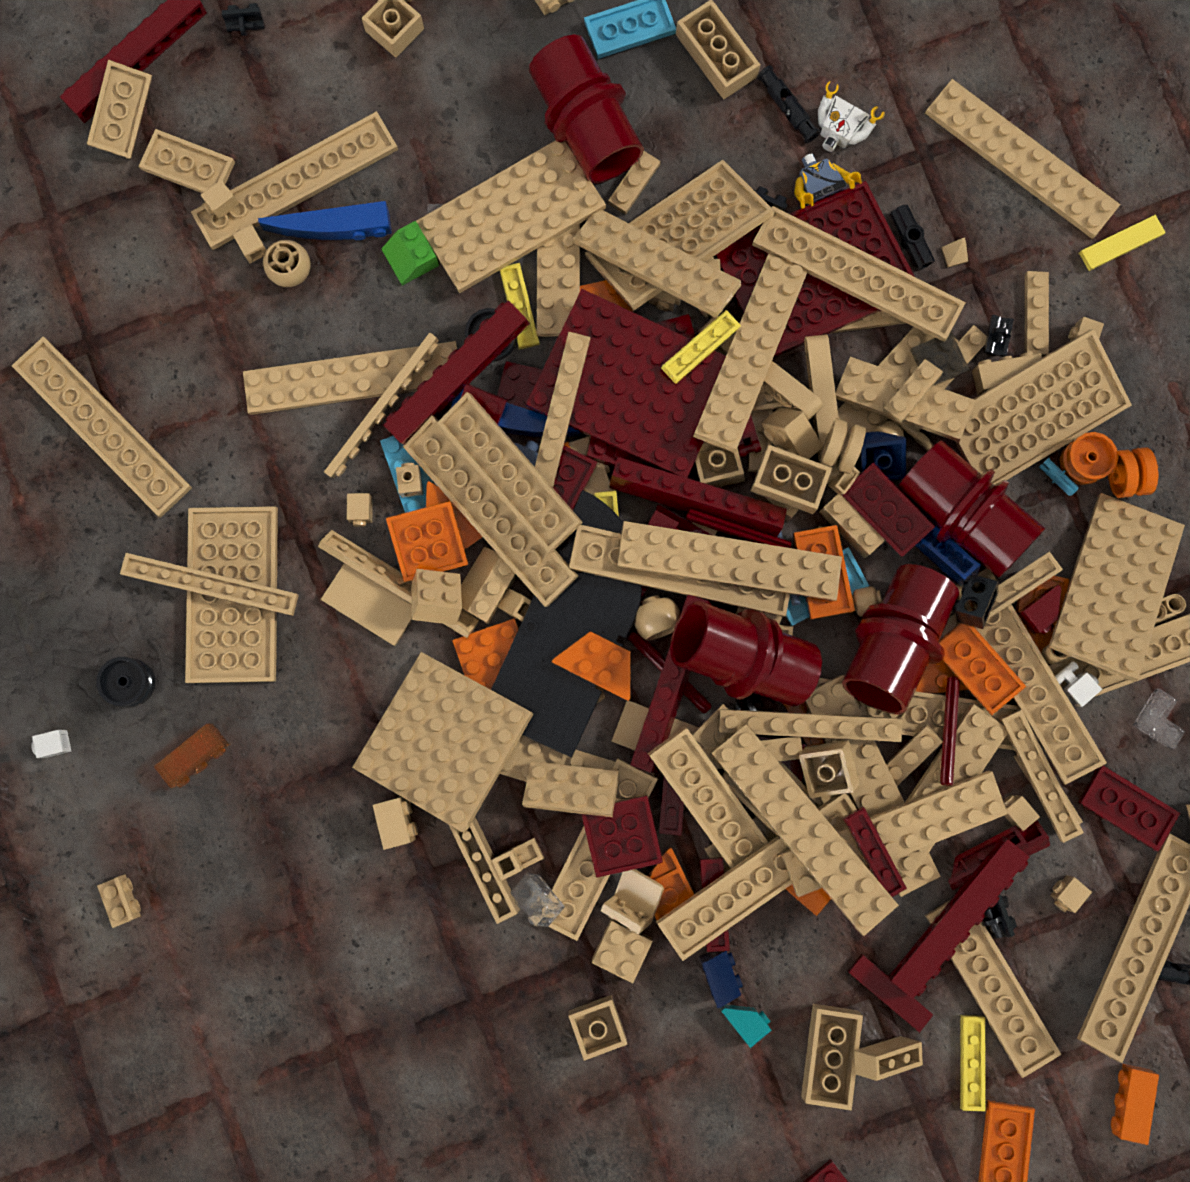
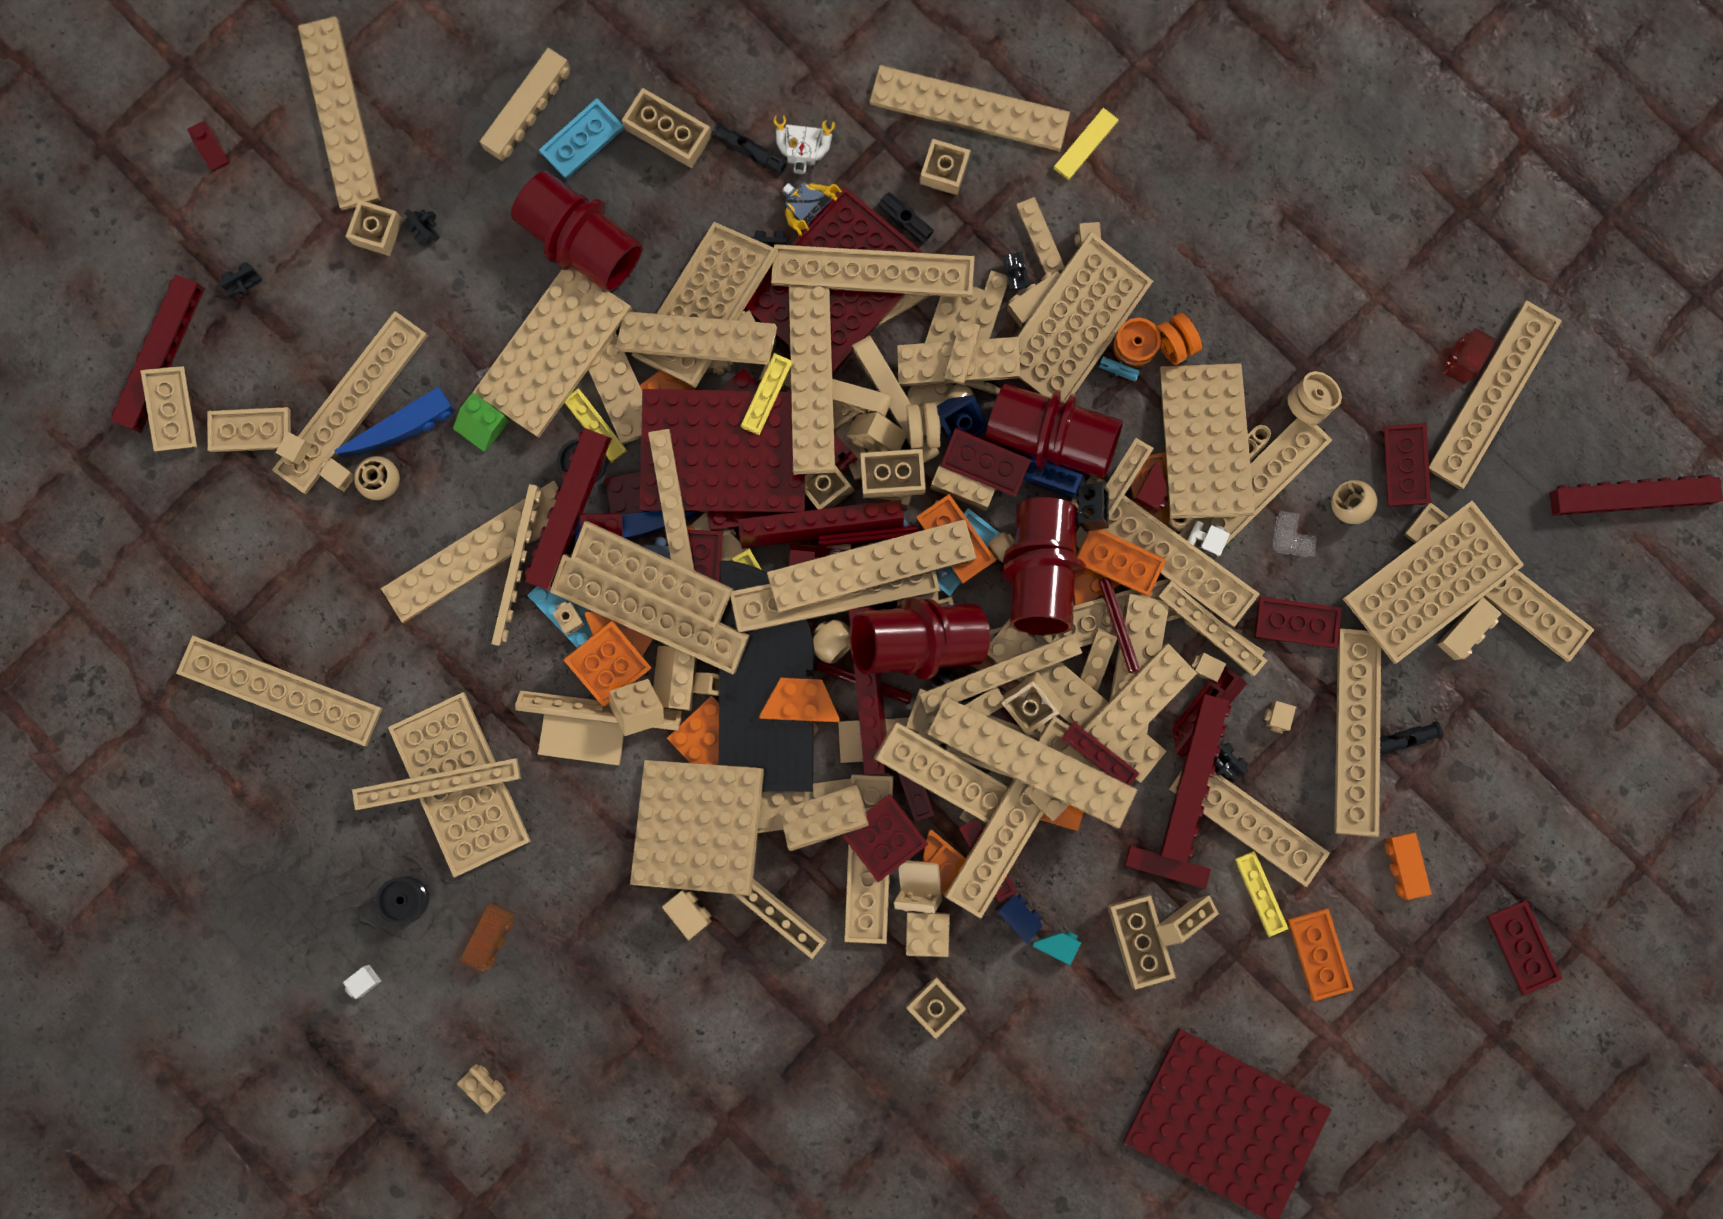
camera: 20 degrees left, 0 degrees up
tan brick [347,493,373,527] -> none
tan brick [491,837,544,881] -> none
clear brick [510,873,565,927] -> none
tan plate [608,151,661,215] -> none
tan piece [828,467,861,494] -> none
clear smoke plate [910,331,969,386] -> none
tan slope [941,238,968,268] -> none
none -> black hips [402,209,440,246]
none -> tan brick [920,139,971,195]

